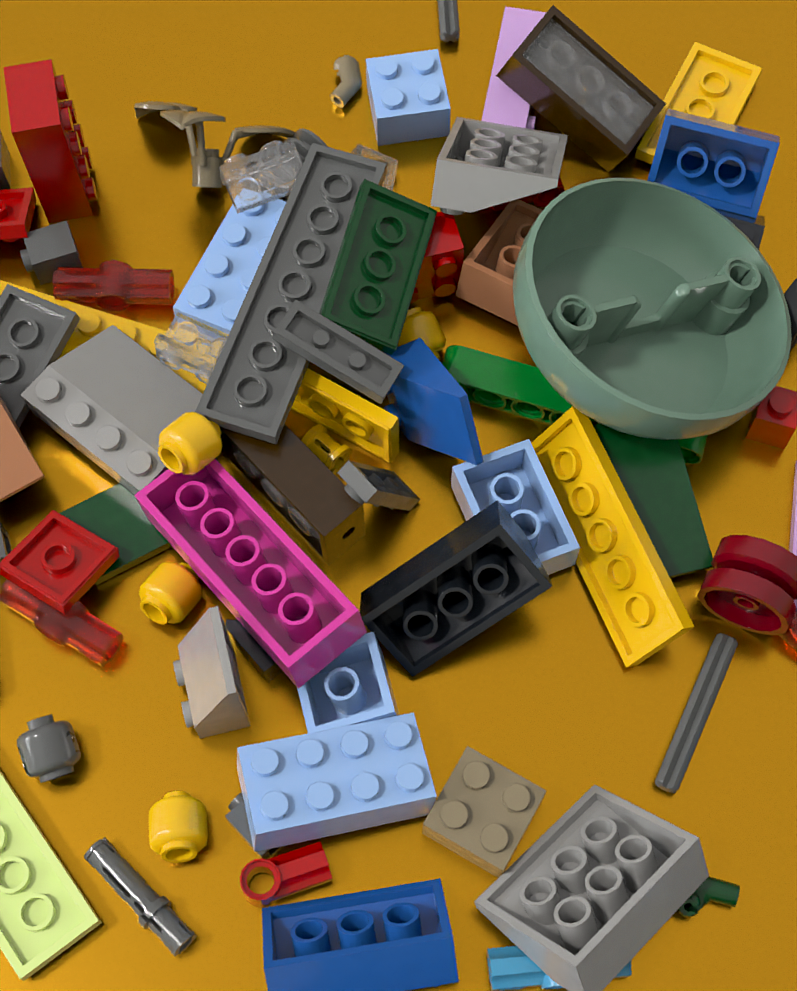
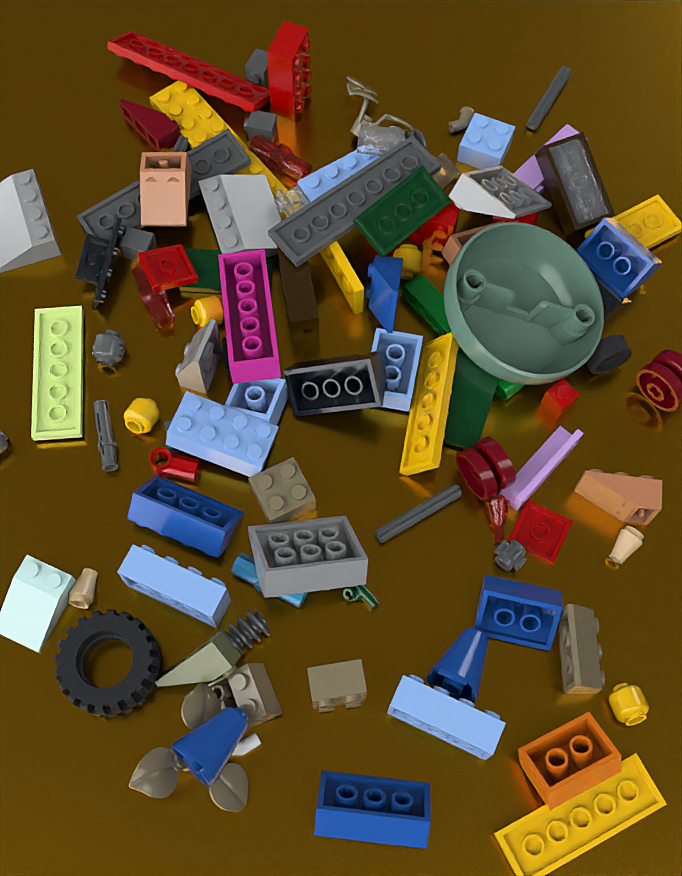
camera: 30 degrees right, 0 degrees up
yellow head [158,412,222,475] -> none
dark grey plate [272,299,404,404] -> none
yellow bush [301,423,352,475] -> none
dark grey plate [337,460,421,511] -> none

